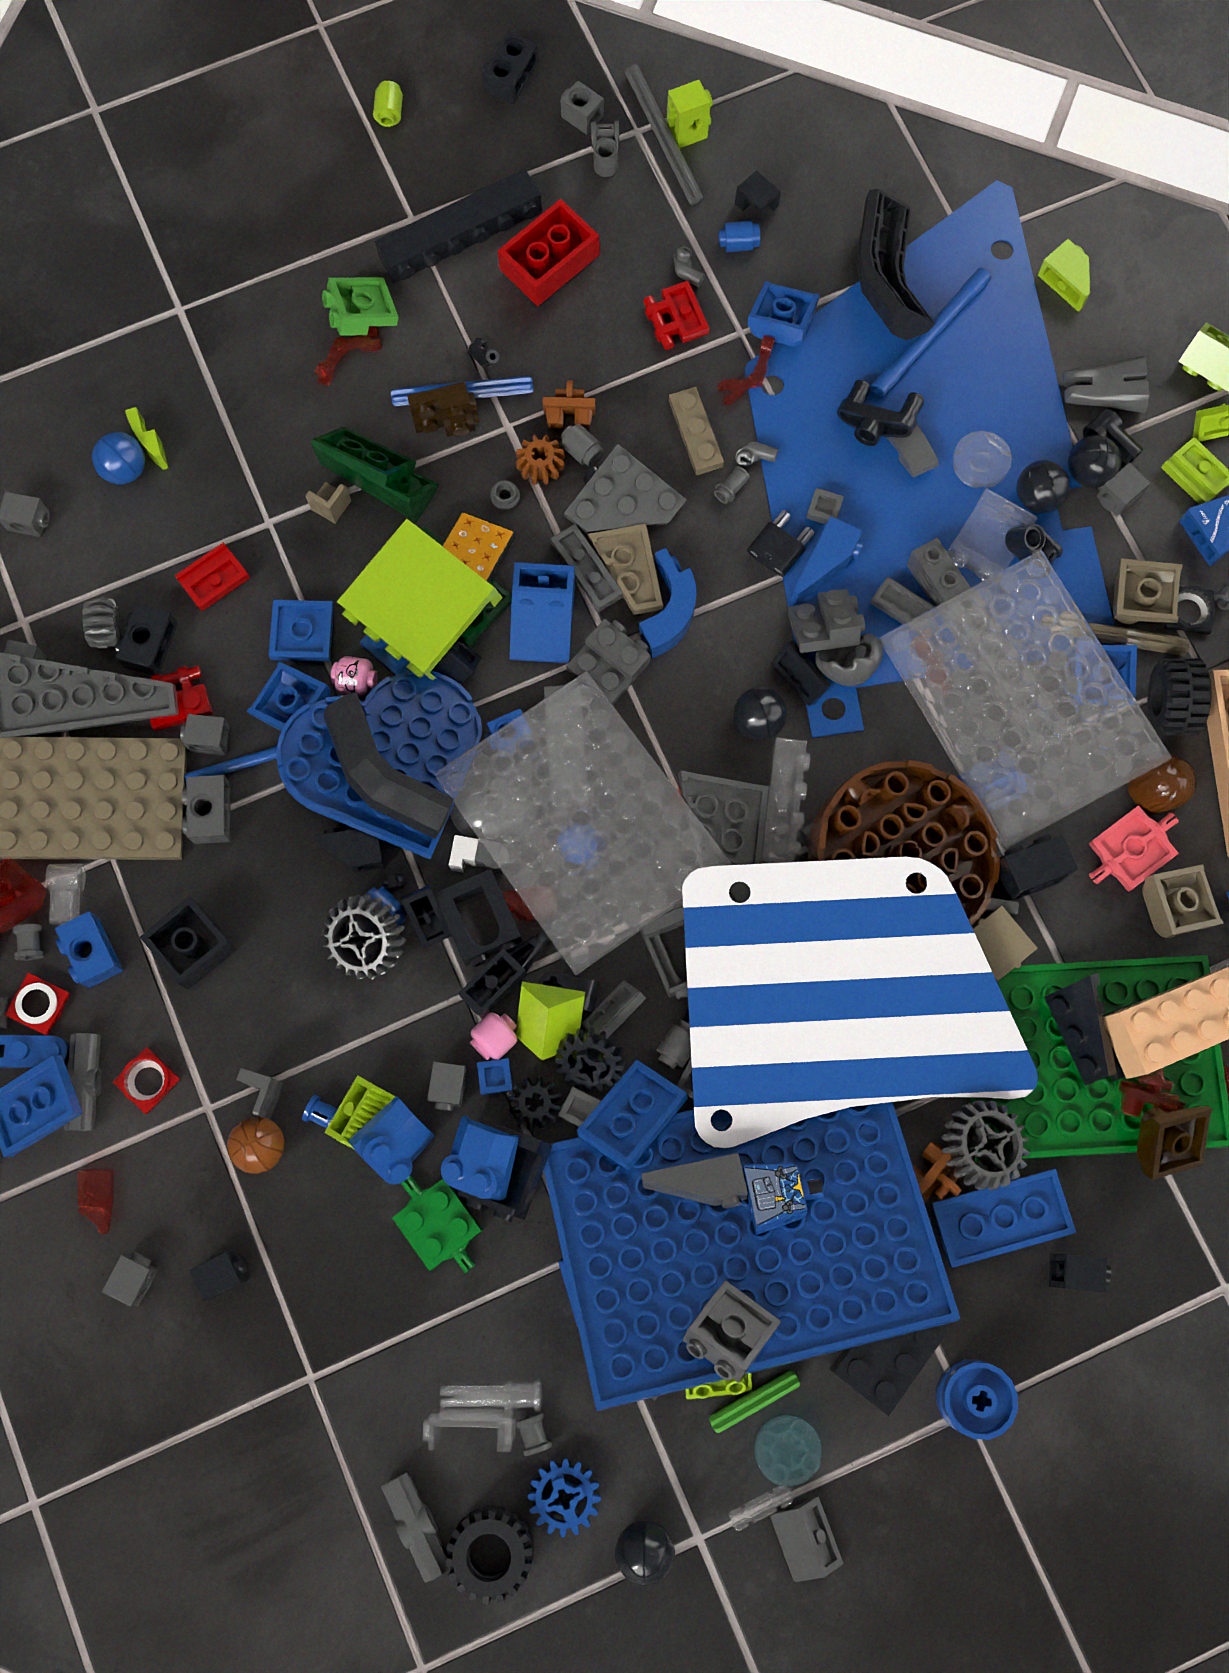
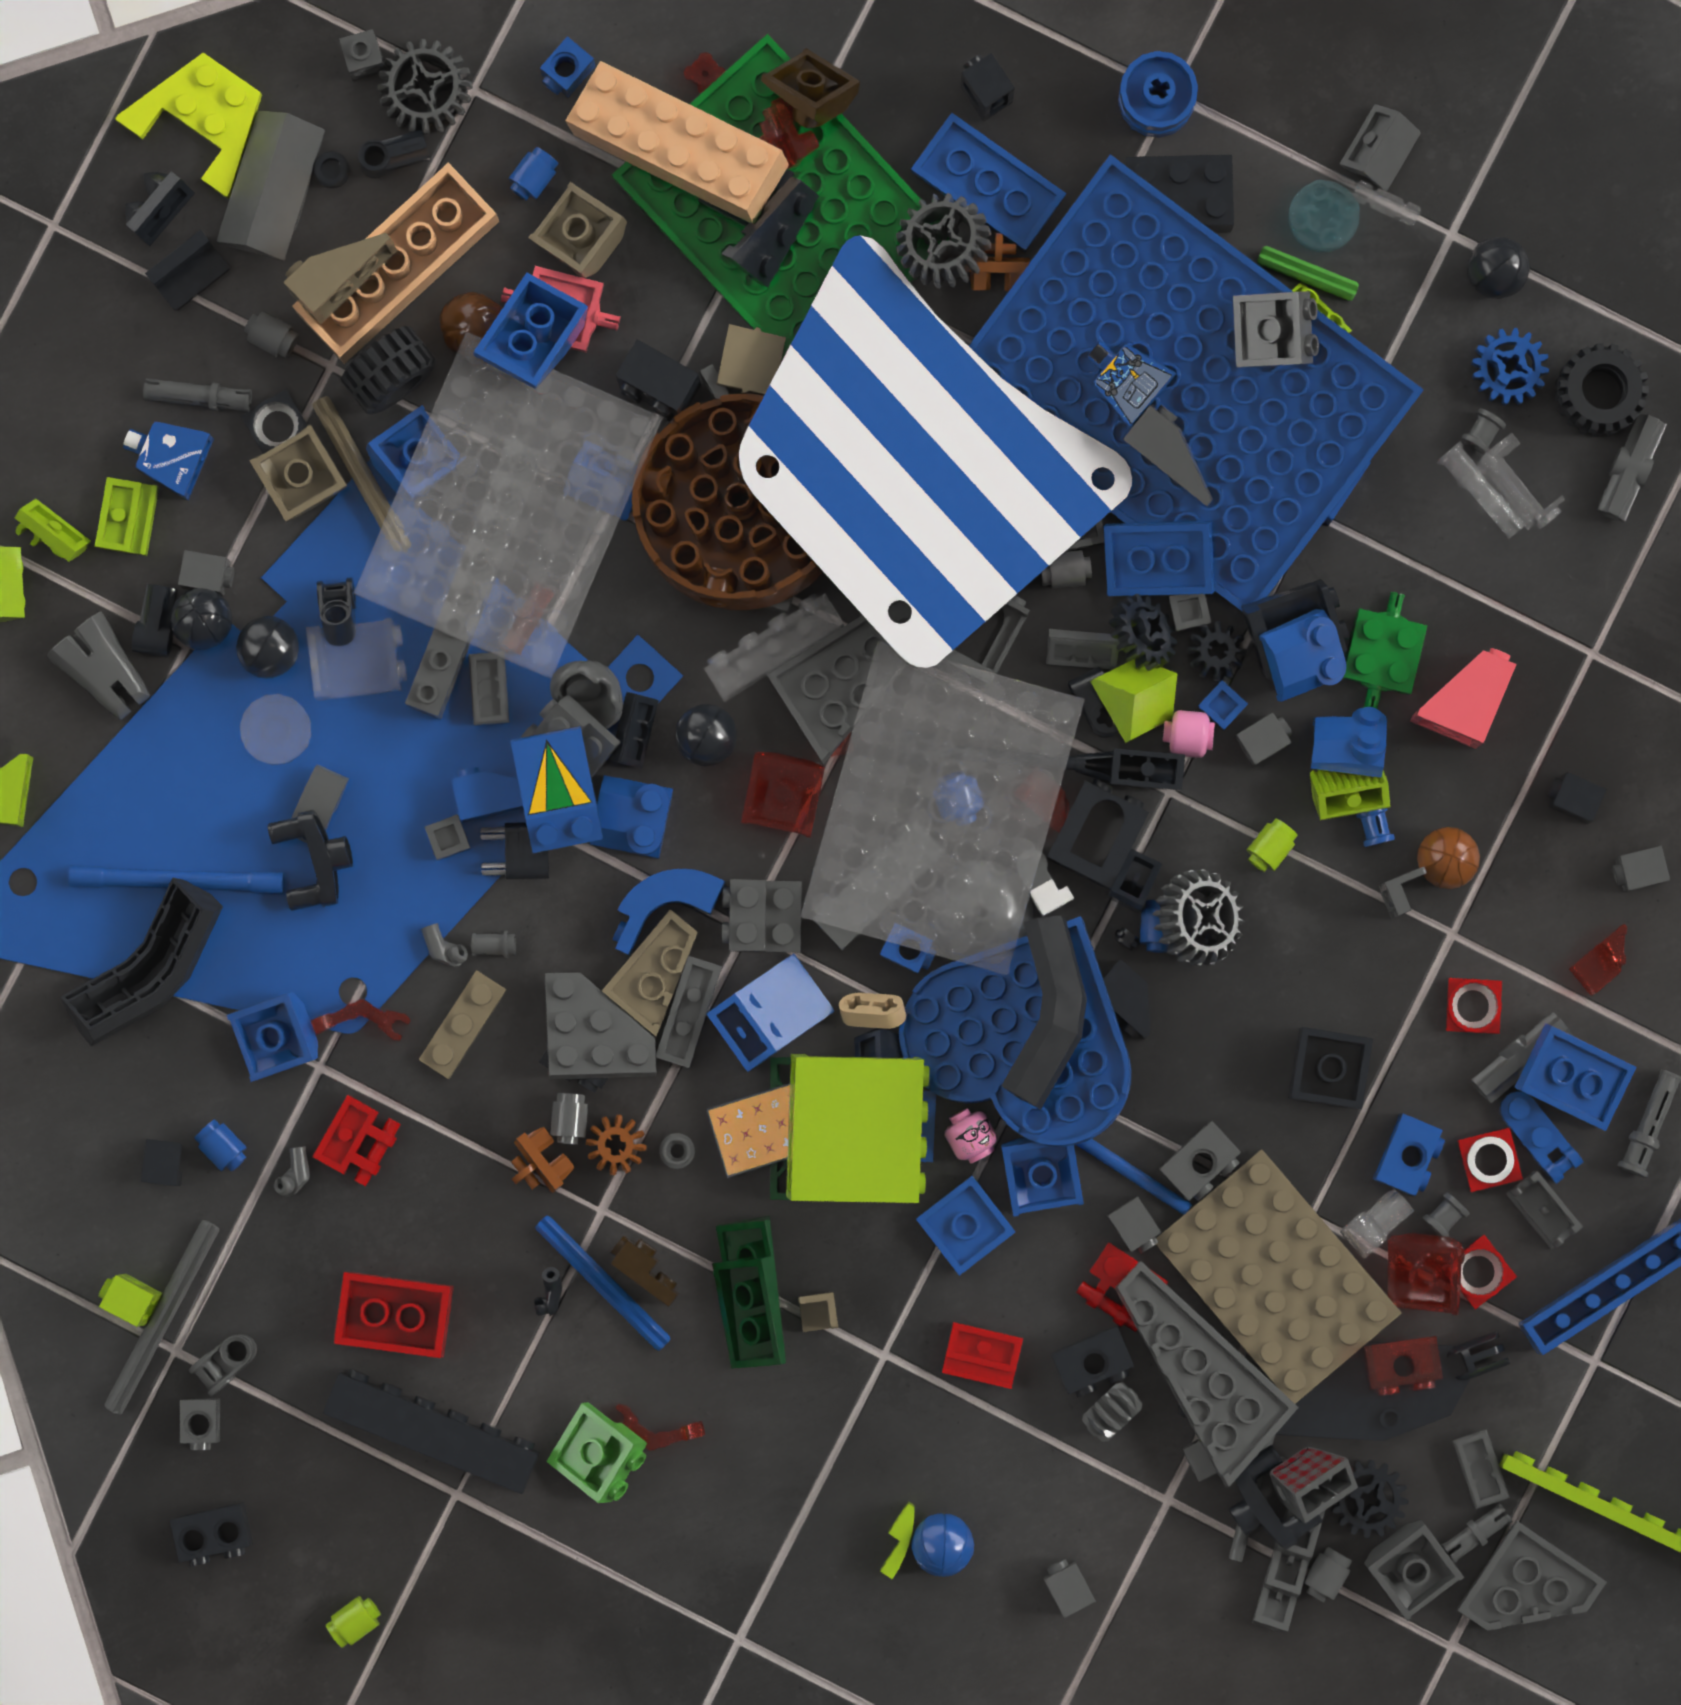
camera: 125 degrees left, 10 degrees up
none -> blue slope [473,273,588,389]
none -> blue slope [510,726,603,853]
none -> blue slope [590,775,673,859]
none -> clear red slope [741,752,825,838]
none -> tan beam [839,993,906,1029]
none -> lime brick [1246,818,1298,872]
none -> coral slope [1410,648,1517,749]

